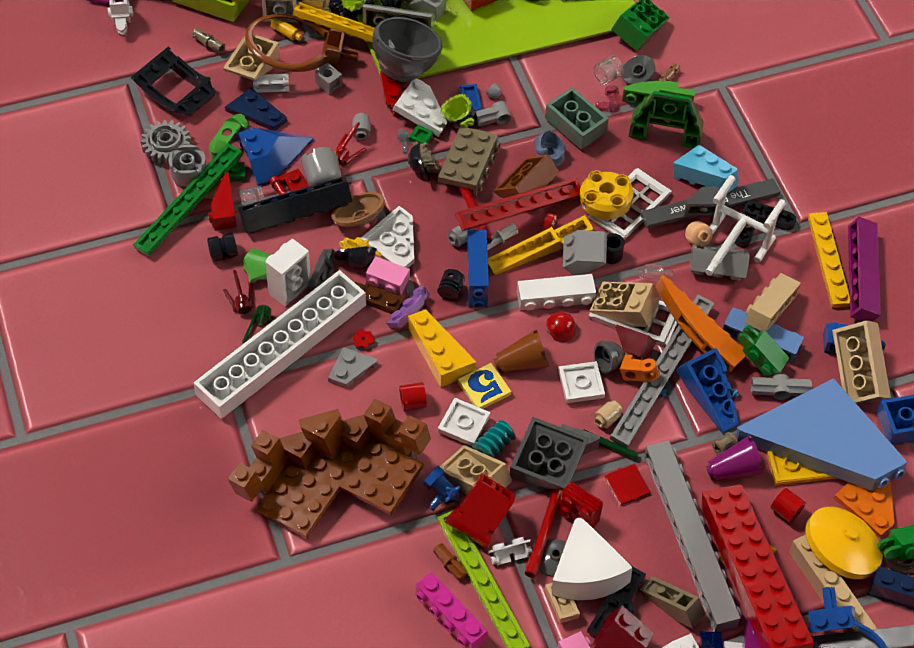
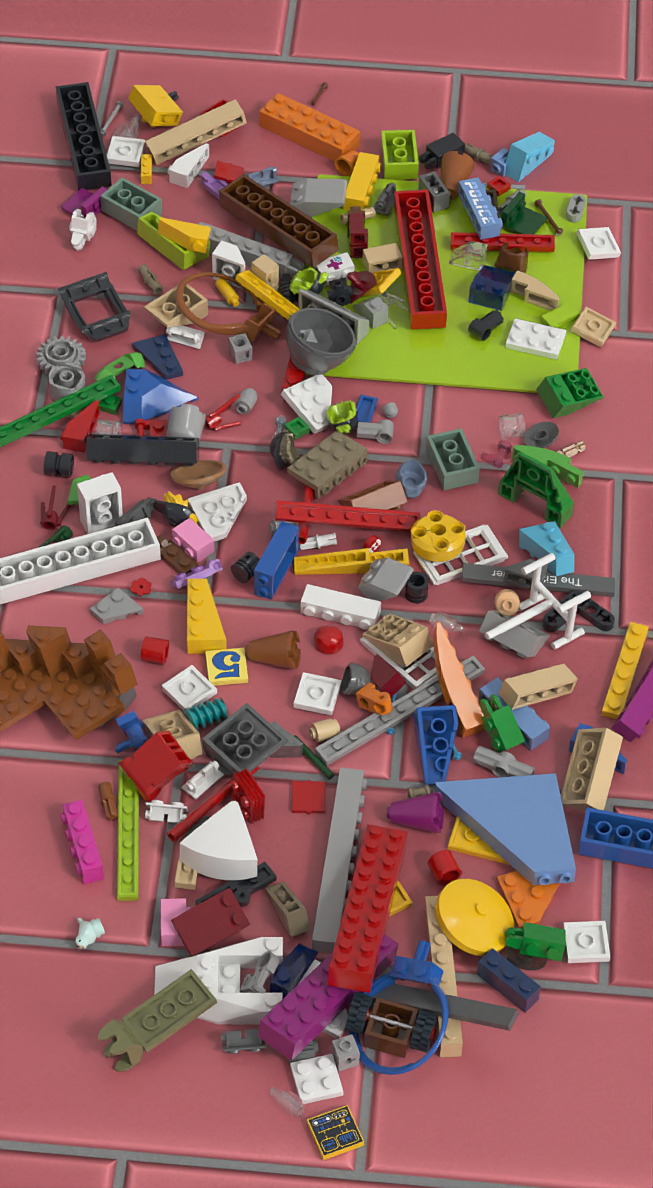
camera: 25 degrees right, 5 degrees down
none -> white hinge [181,761,224,799]

